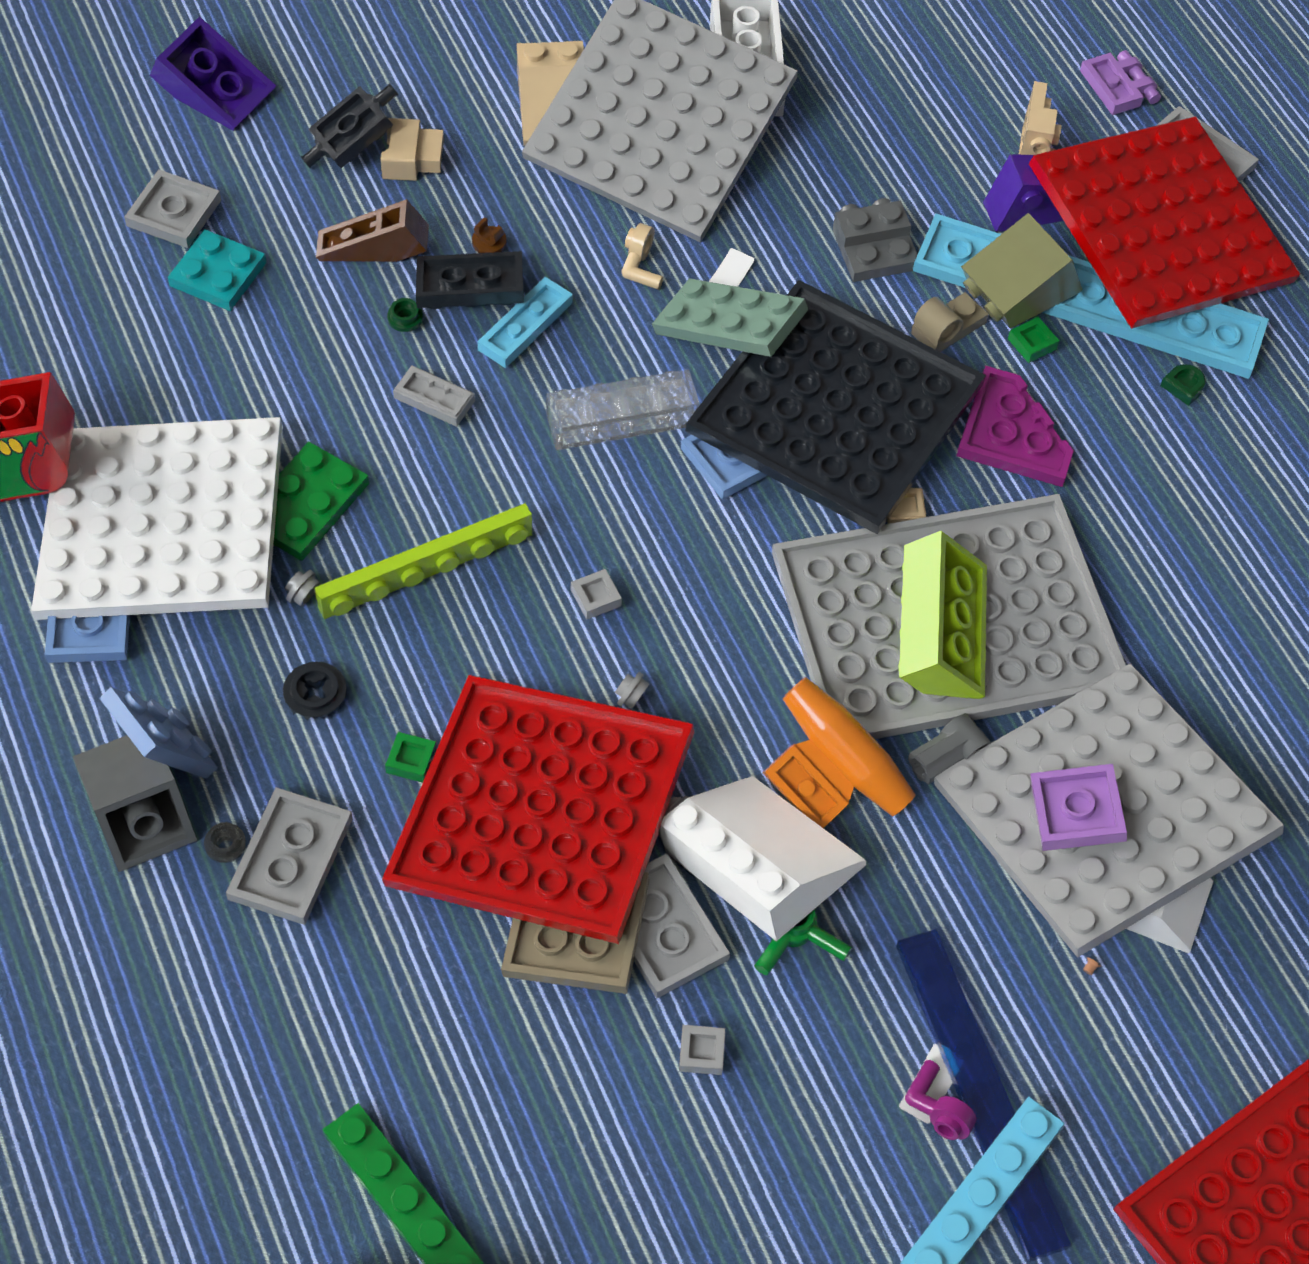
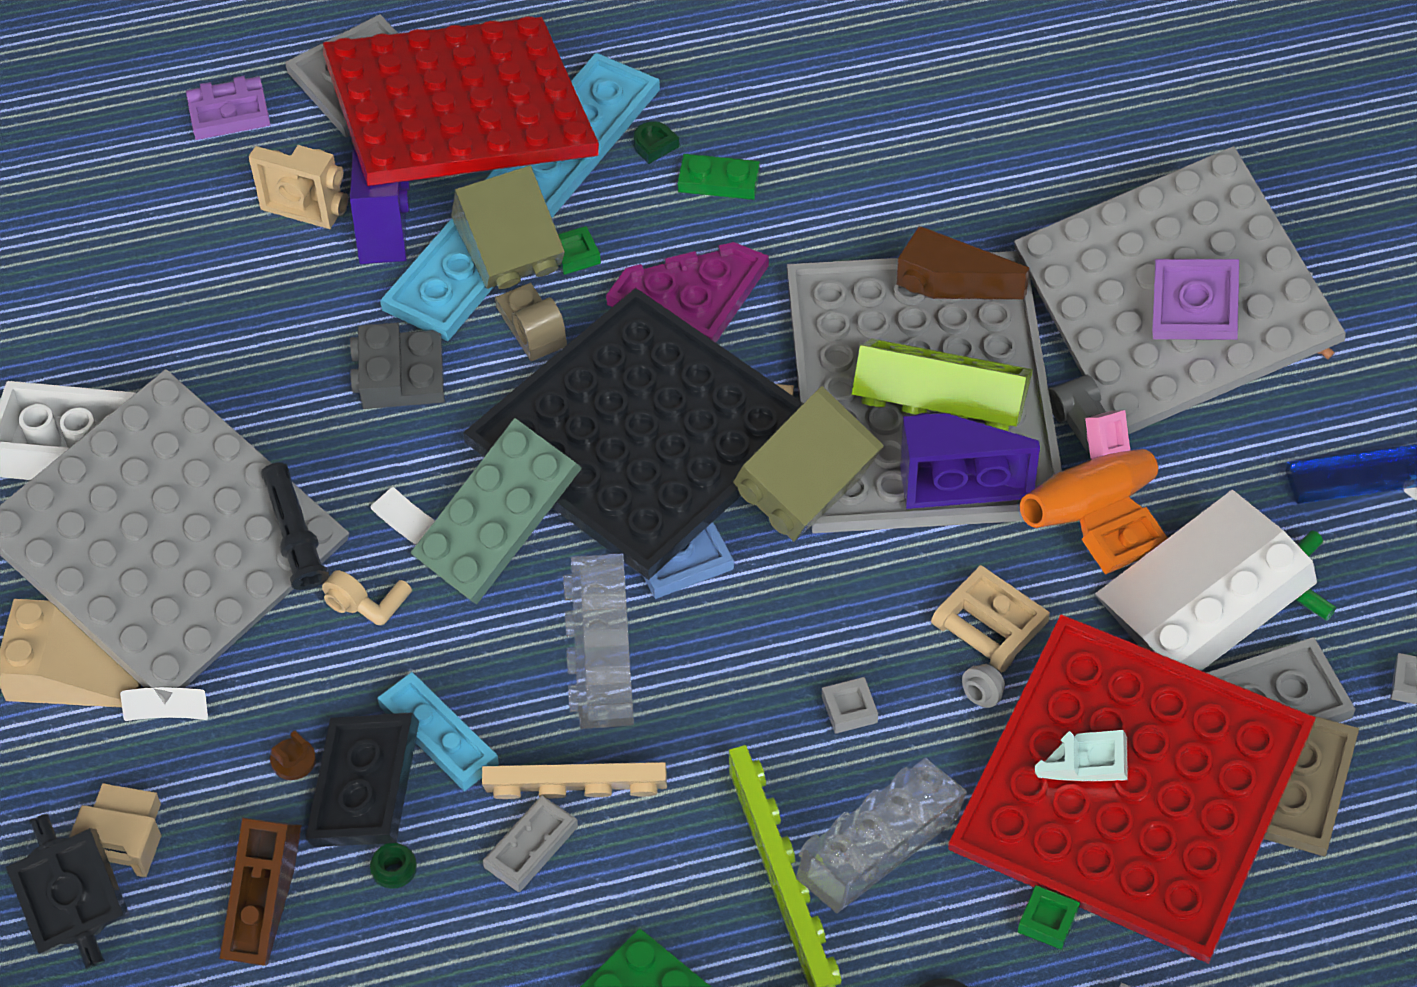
camera: 75 degrees left, 5 degrees down
none -> white sticker [120,687,208,721]
none -> black pin [261,462,329,590]
none -> tan plate [482,762,667,799]
none -> green plate [678,154,760,200]
none -> olive slope [733,386,884,542]
none -> clear brick [796,758,967,913]
none -> reddish brown slope [897,226,1030,299]
none -> dark purple slope [900,413,1040,509]
none -> tan plate [931,565,1050,672]
none -> light aqua slope [1035,730,1128,781]
none -> bright pink plate [1085,410,1130,459]

